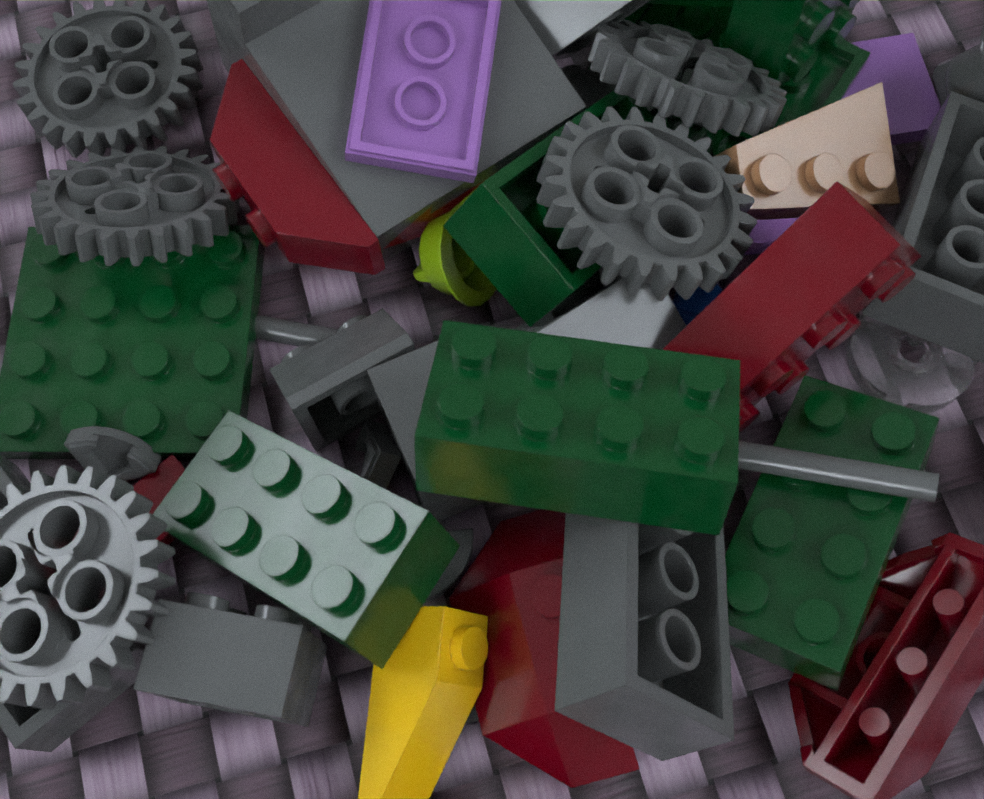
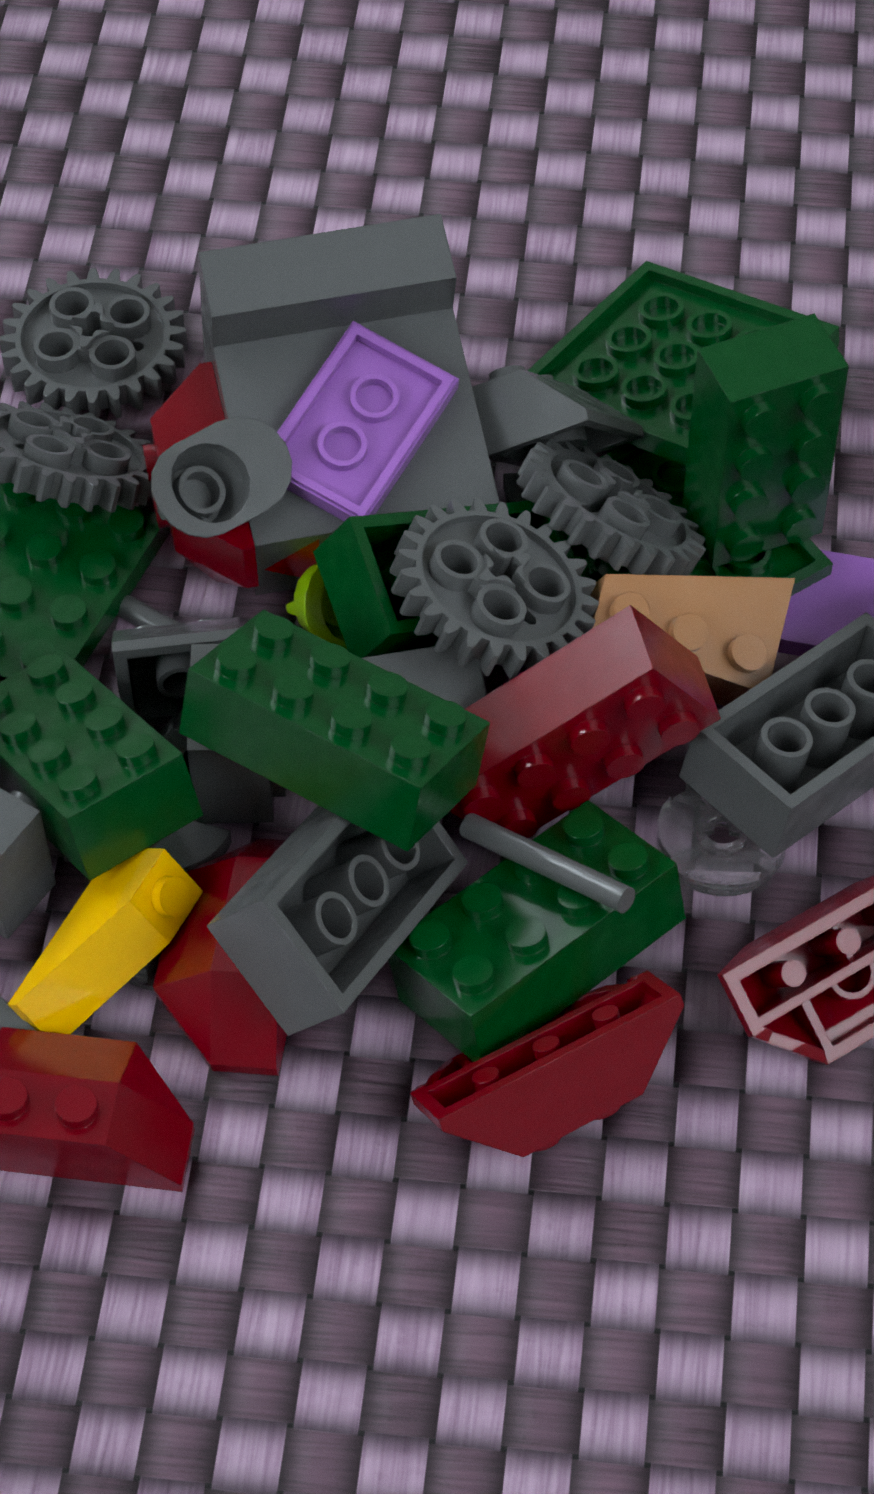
camera: 20 degrees right, 15 degrees down
none -> dark grey piece [151,416,292,538]

